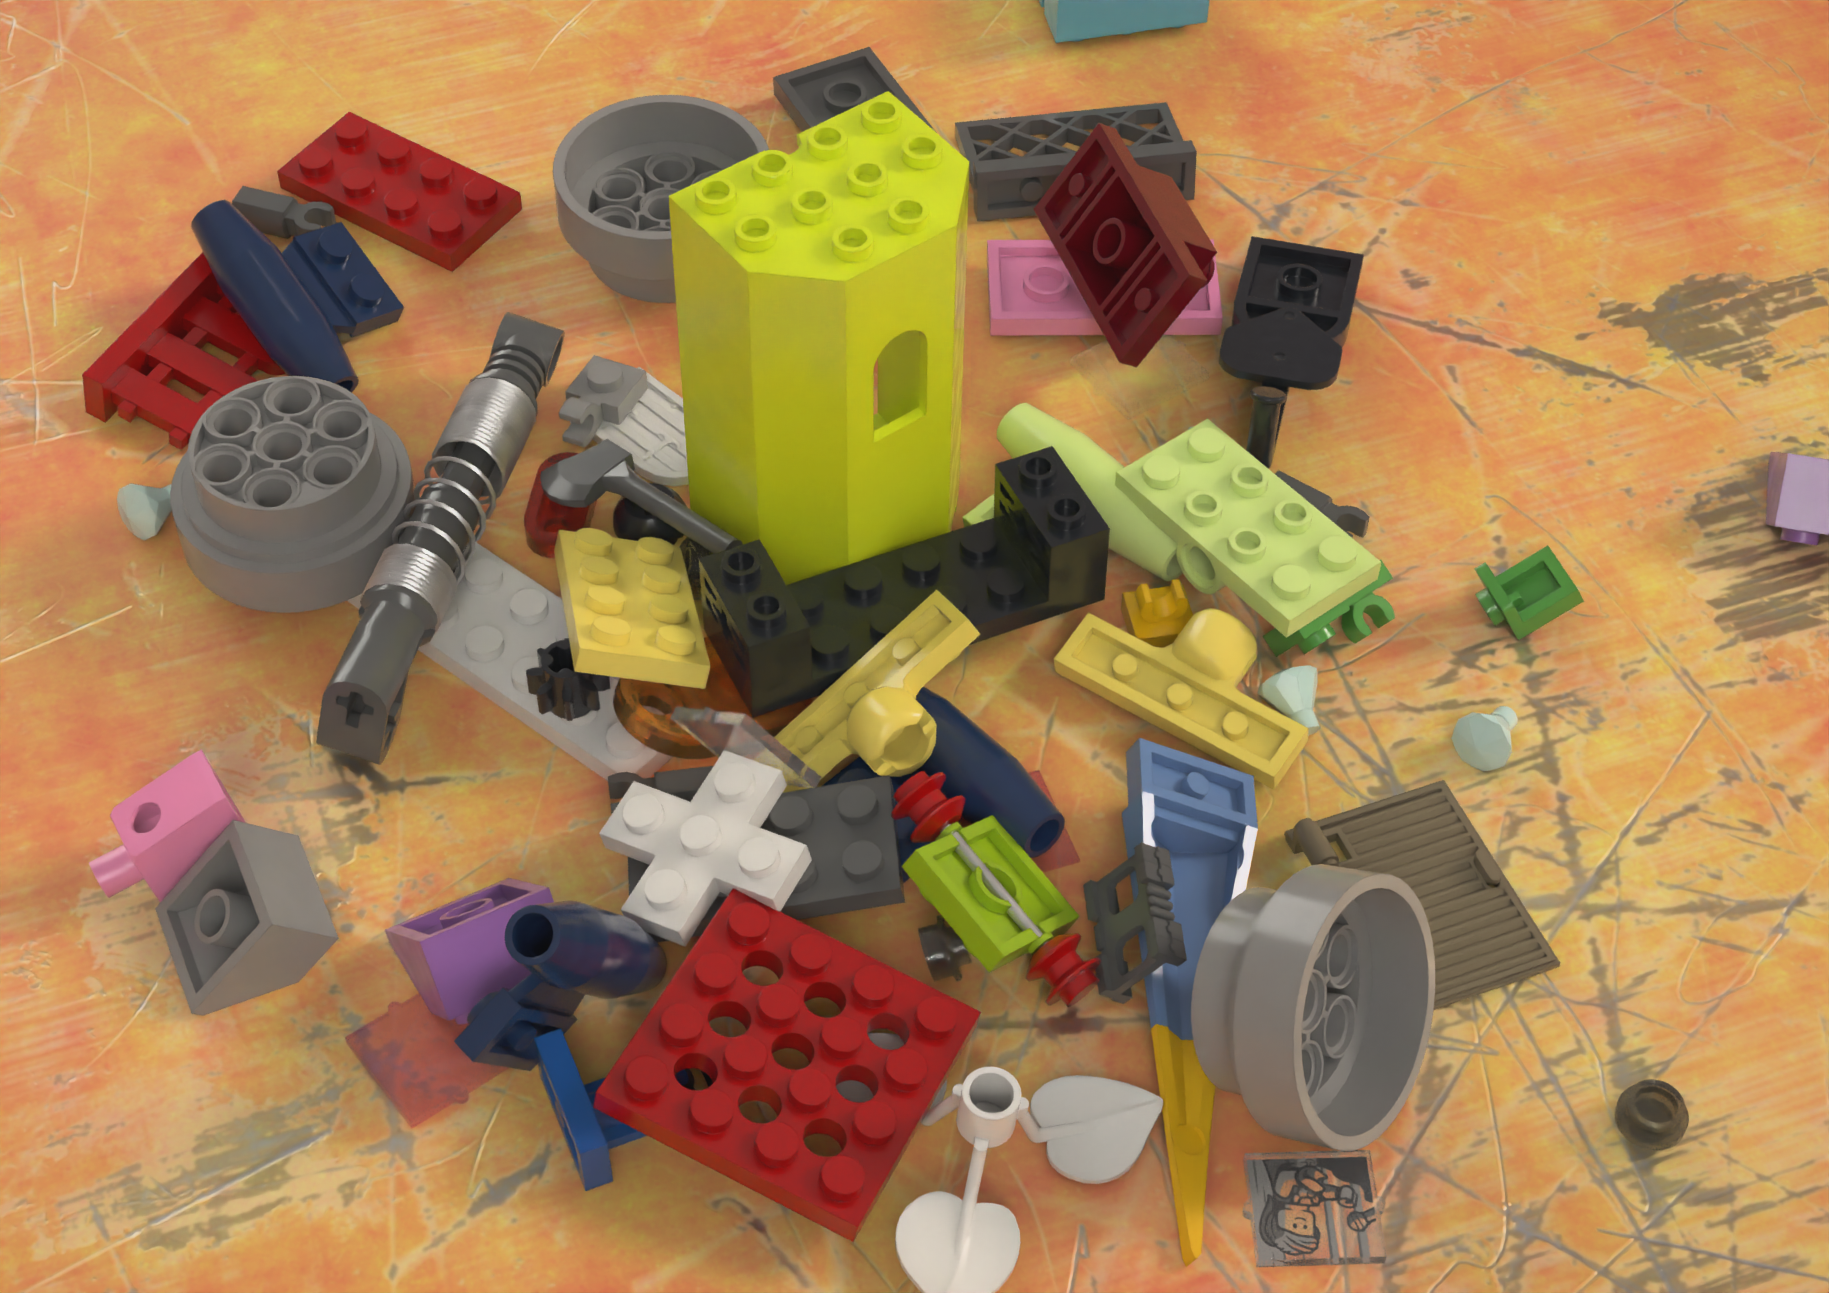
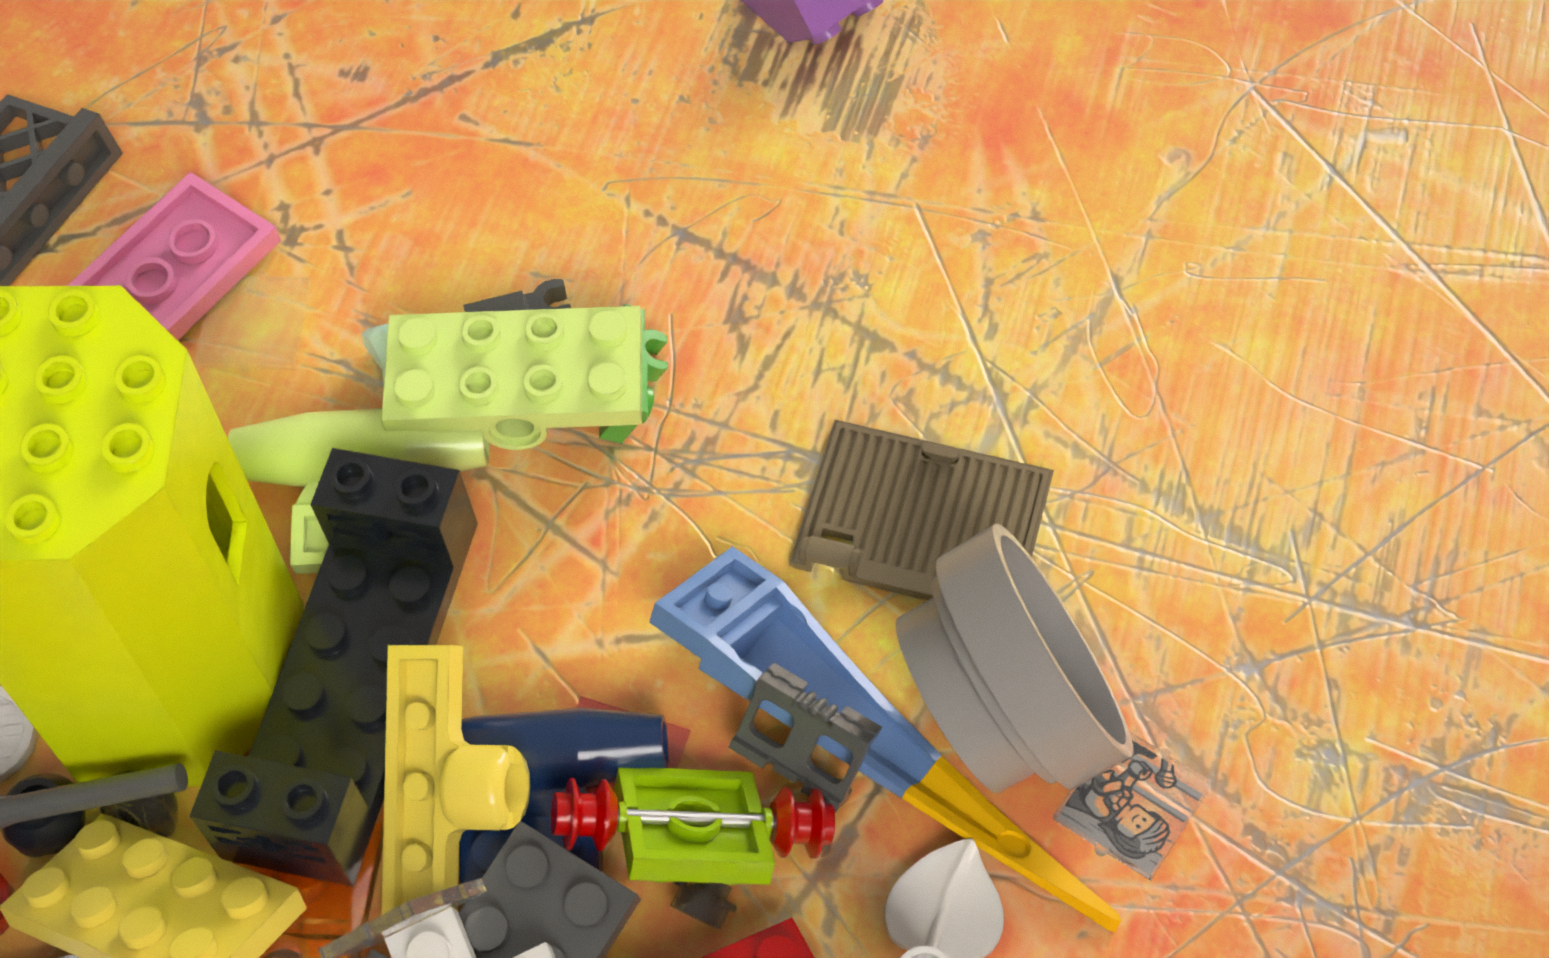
camera: 50 degrees left, 10 degrees up
dark red brick [1034,123,1217,368] -> none
light yellow plate [1054,608,1308,789] -> none
yellow tile [1121,579,1193,648] -> none
black plate [1219,236,1364,469] -> none
light aqua rock [1258,665,1320,736] -> none
light aqua rock [1451,706,1518,772] -> none
bright green bracket [1474,545,1584,640] -> none
clear smoke plate [1615,1079,1689,1150] -> none

